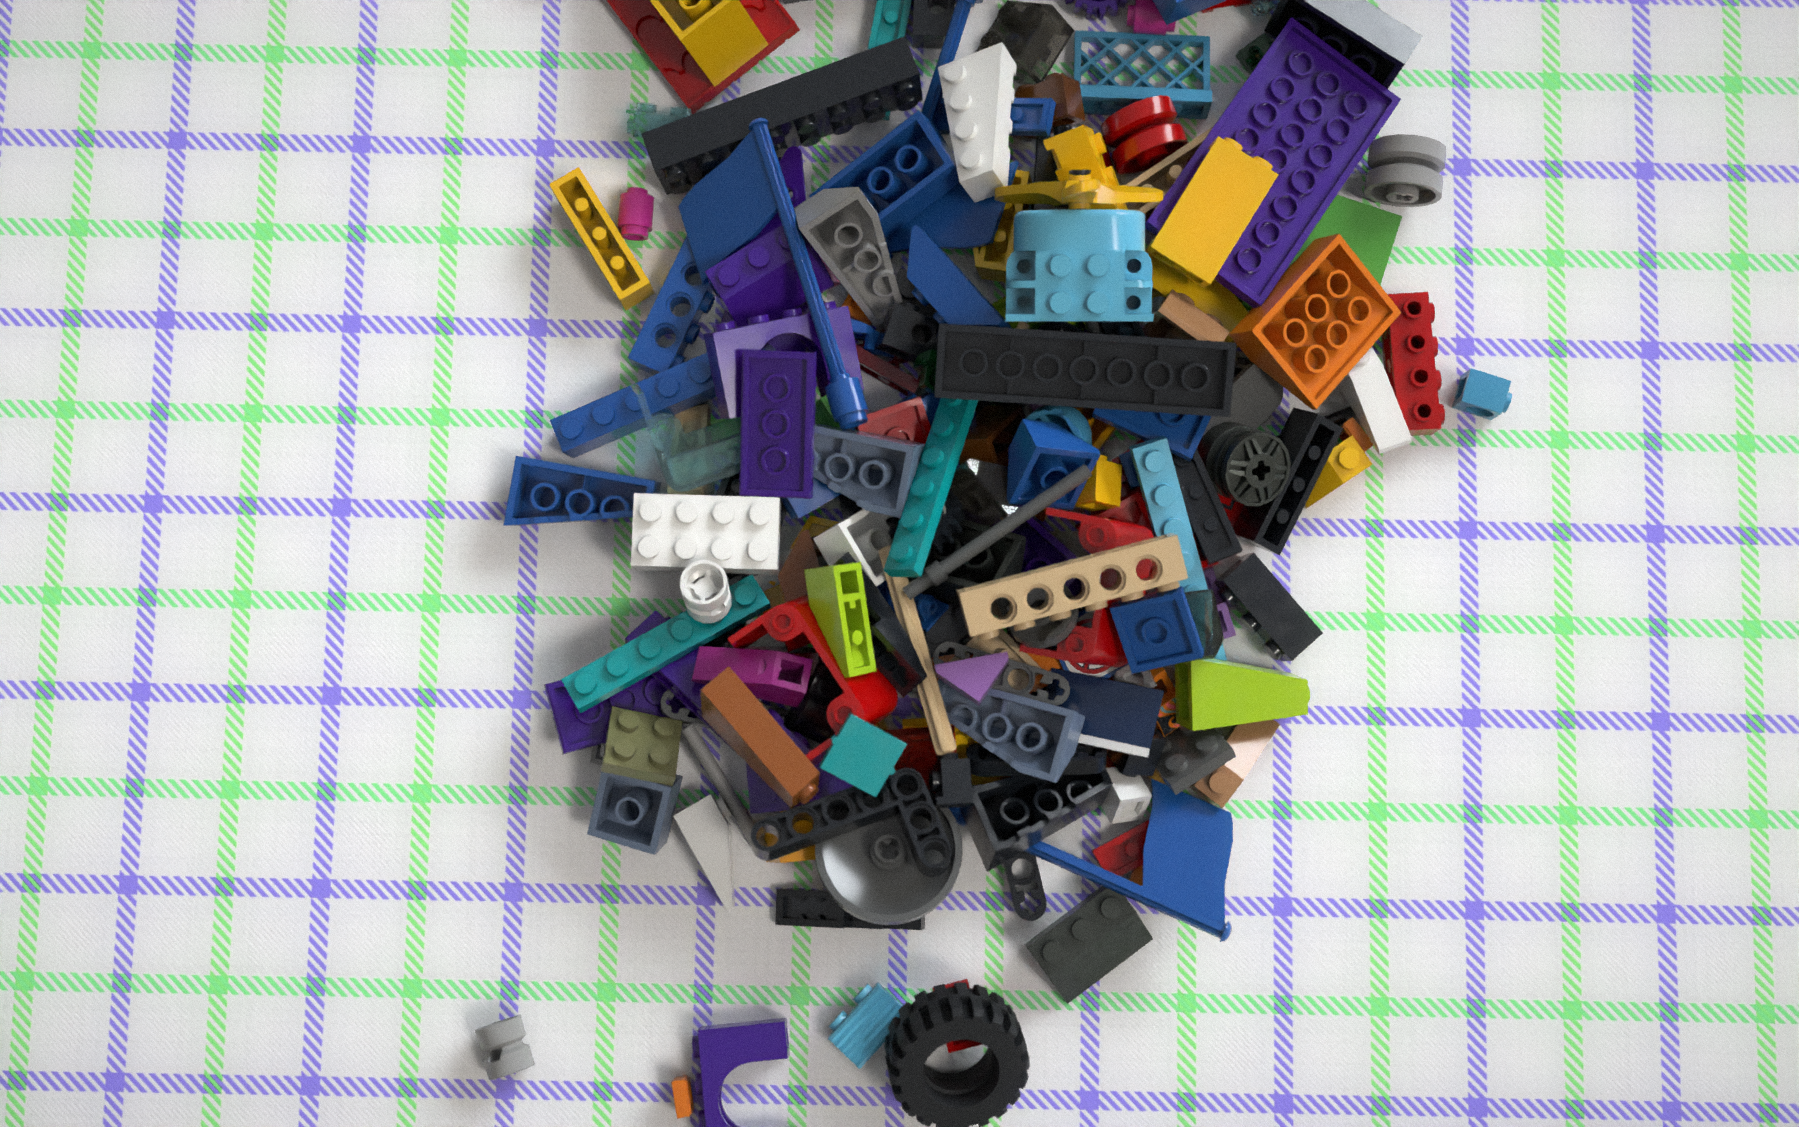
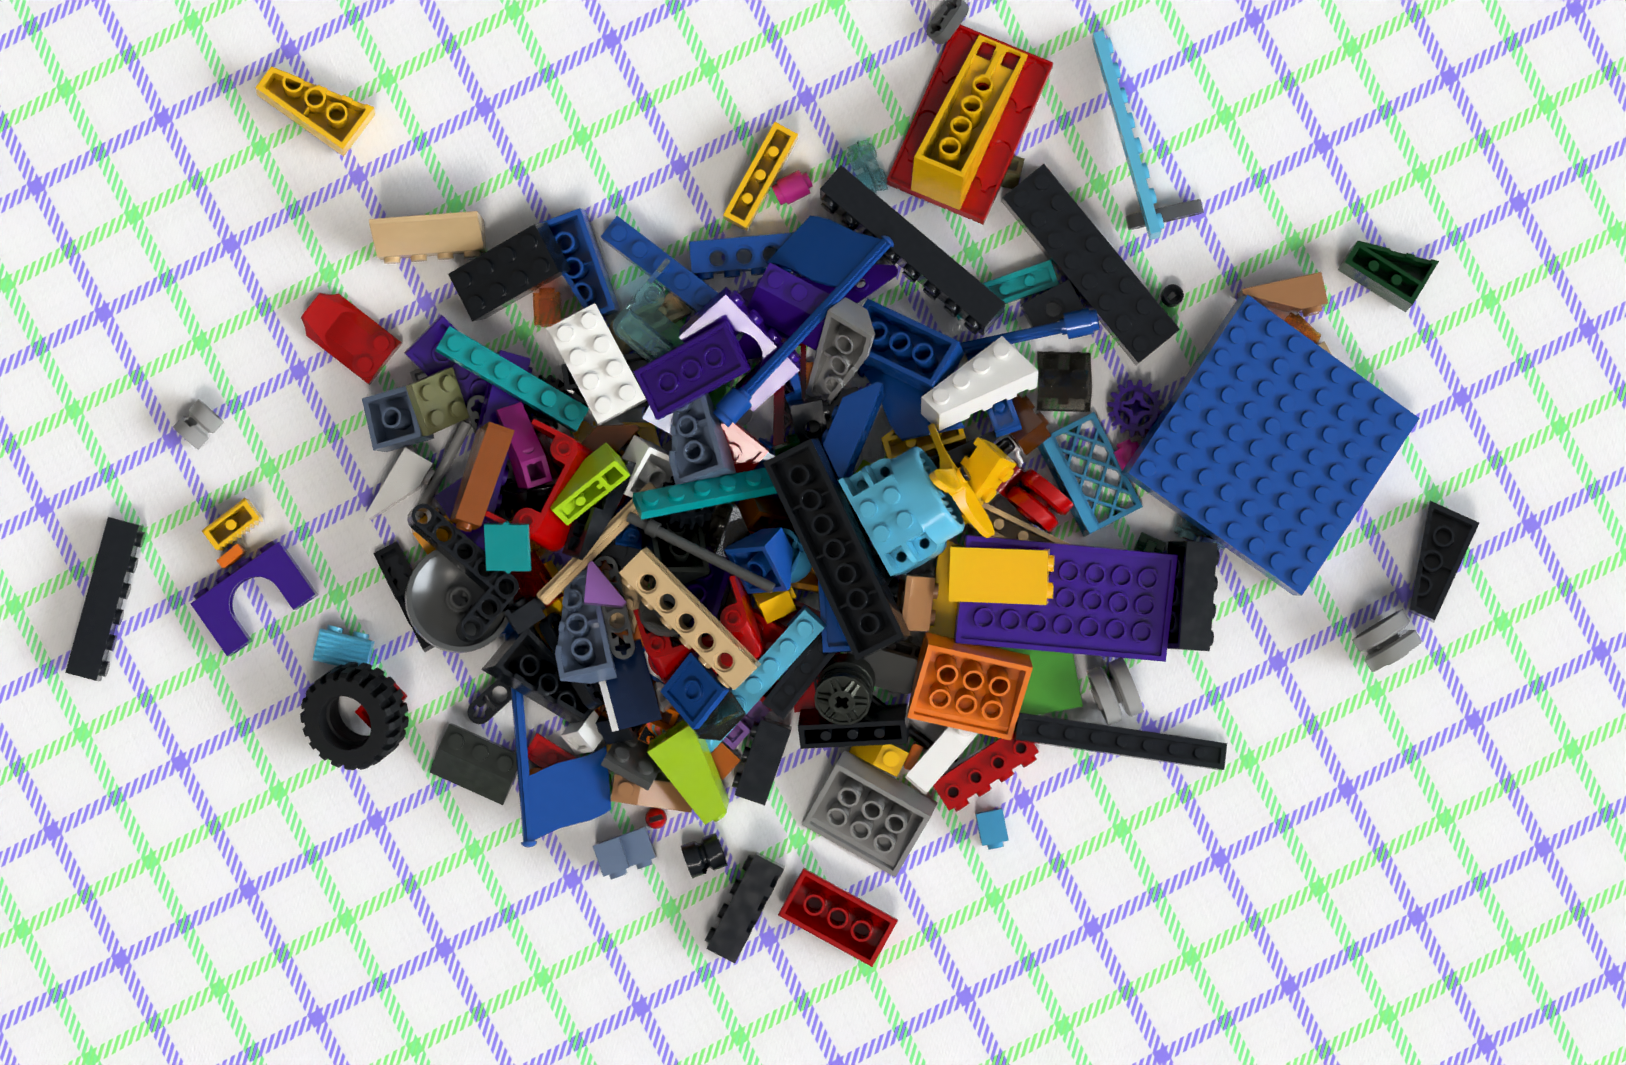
camera: 65 degrees right, 5 degrees up
white wheel [680,560,732,623] -> none
none -> yellow brick [202,498,263,551]
none -> yellow wedge [255,66,375,157]
none -> red slope [301,293,402,385]
none -> tan slope [369,211,486,264]
none -> black brick [448,222,571,322]
none -> clear orange brick [533,288,562,327]
none -> sand blue brick [593,826,657,879]
none -> red hinge [645,808,667,829]
none -> black wheel [680,833,728,879]
none -> black wedge [704,852,785,963]
none -> orange tile [711,742,741,780]
none -> red brick [778,868,898,967]
none -> light grey slope [802,750,938,877]
none -> black plate [1013,713,1227,771]

